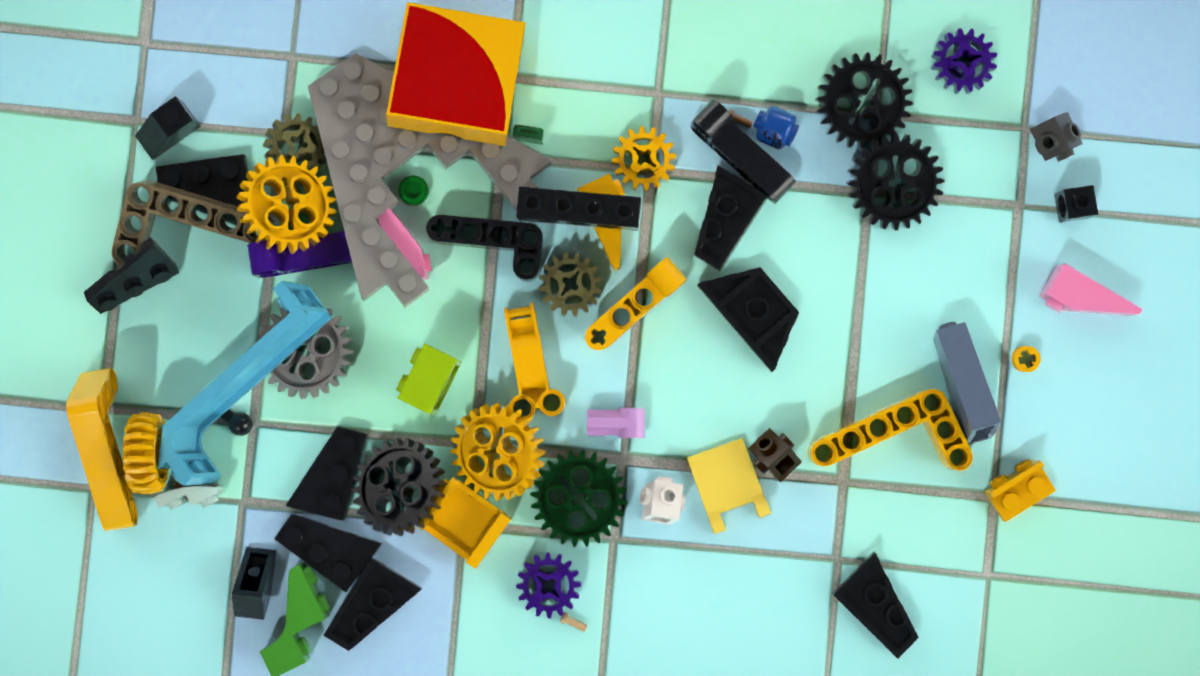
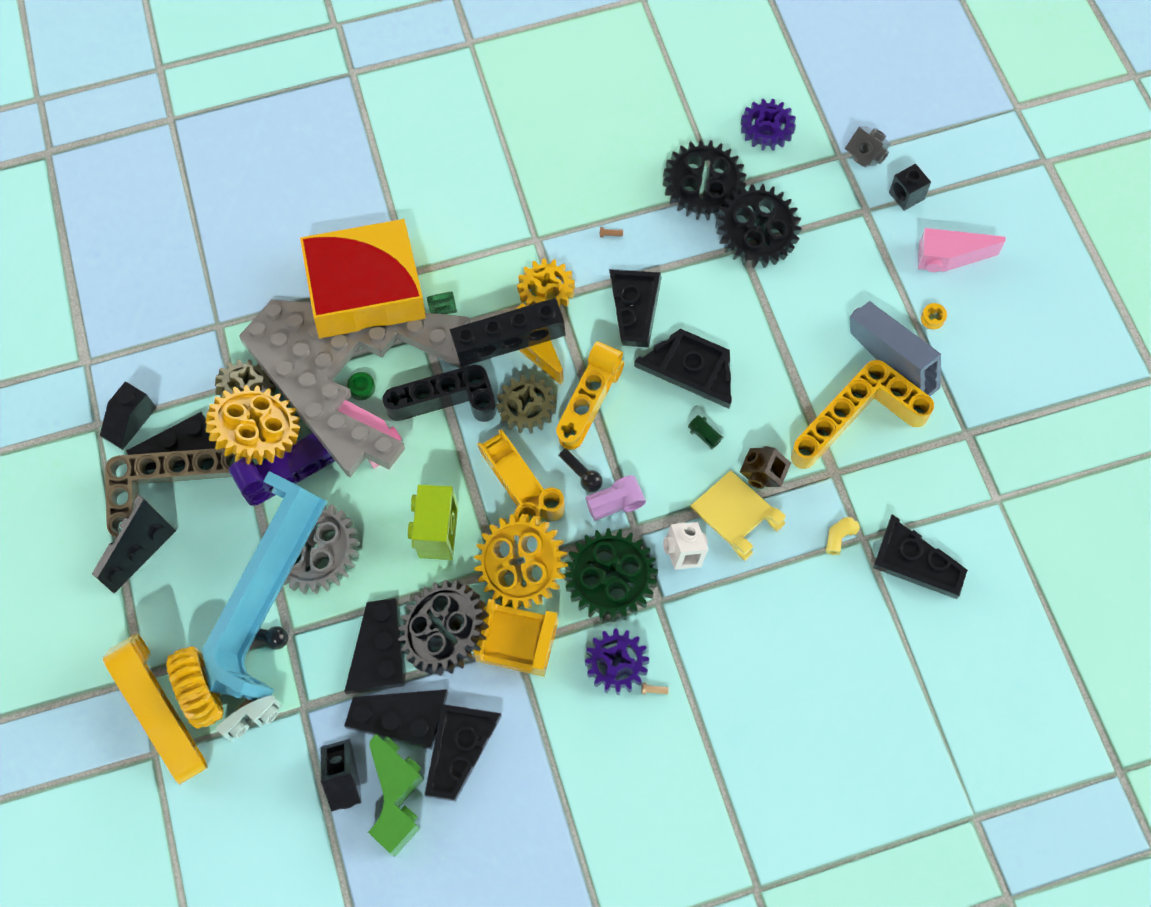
camera: 20 degrees left, 20 degrees down
black beam [690,99,796,204] -> none
blue head [753,106,800,150] -> none
yellow bracket [984,458,1056,522] -> none
none -> black bar [558,448,603,492]
none -> dark green pin [688,415,724,450]
none -> light yellow arm [826,517,860,555]

